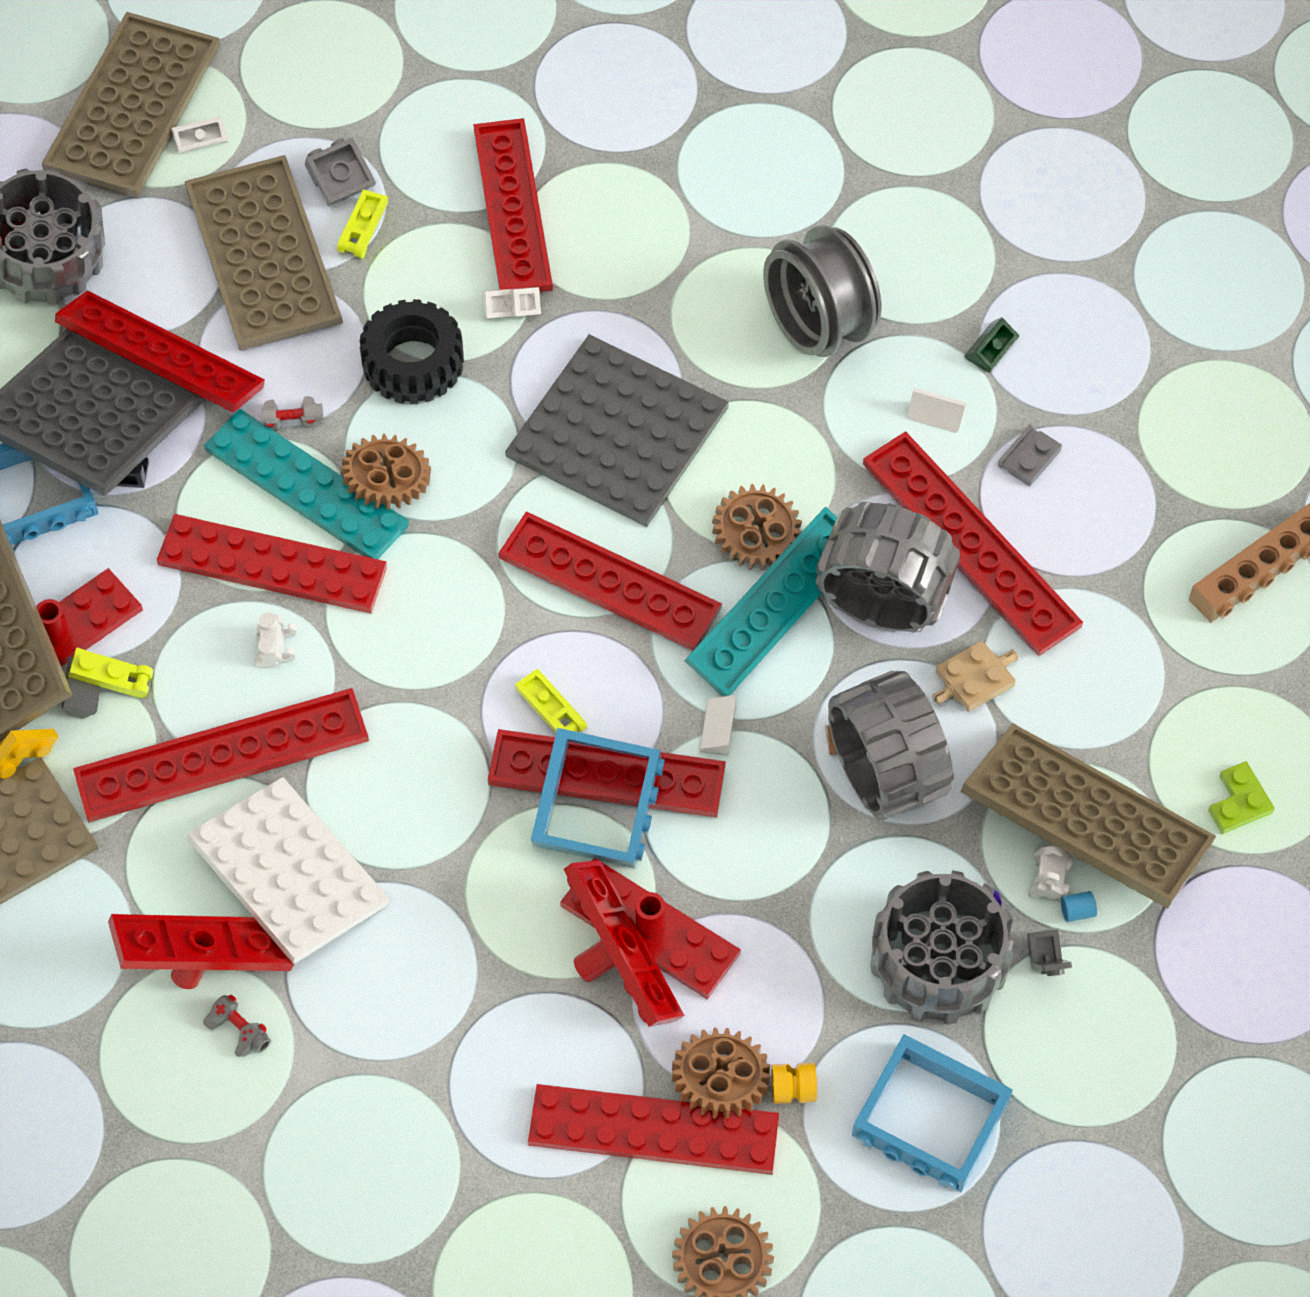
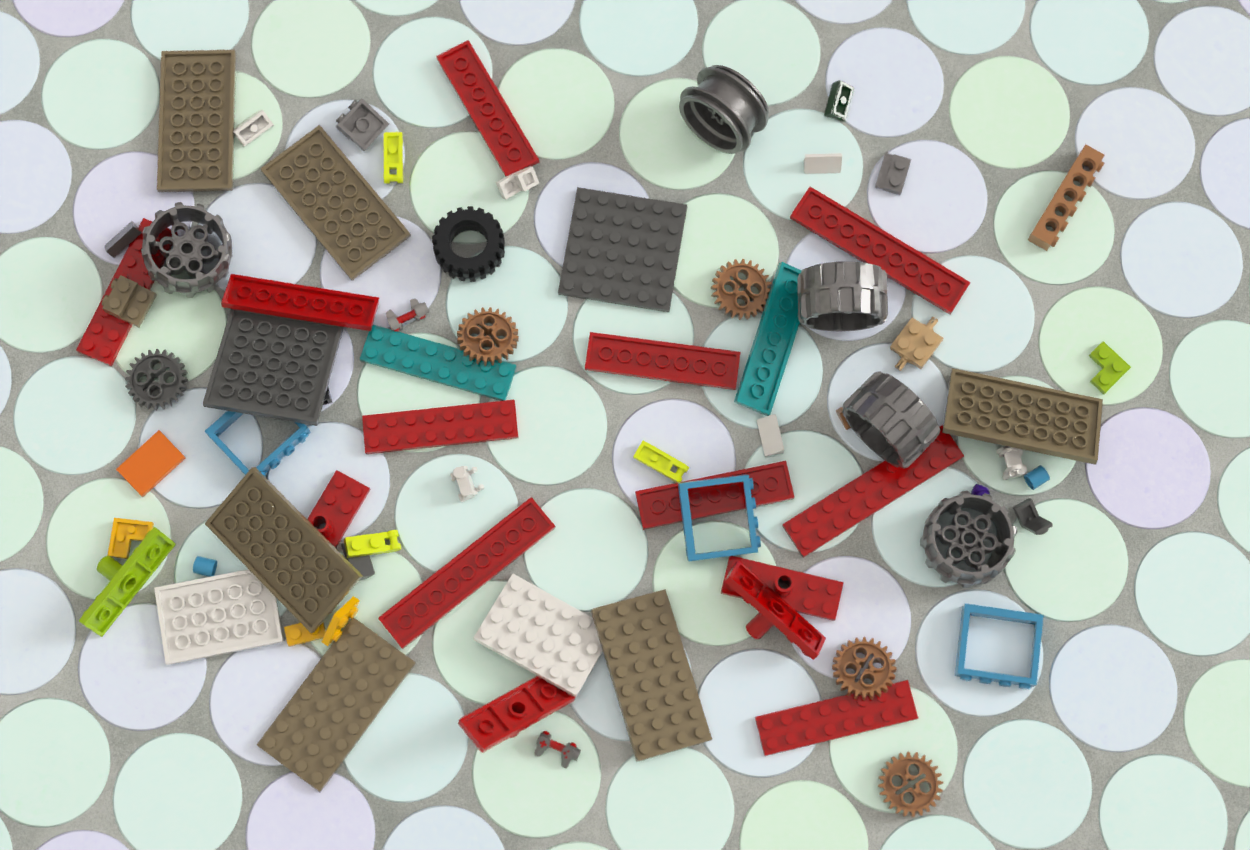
camera: 20 degrees left, 15 degrees up
yellow wheel [771,1063,817,1104] -> none
none -> dark tan plate [591,589,712,762]
none -> red plate [782,425,964,558]

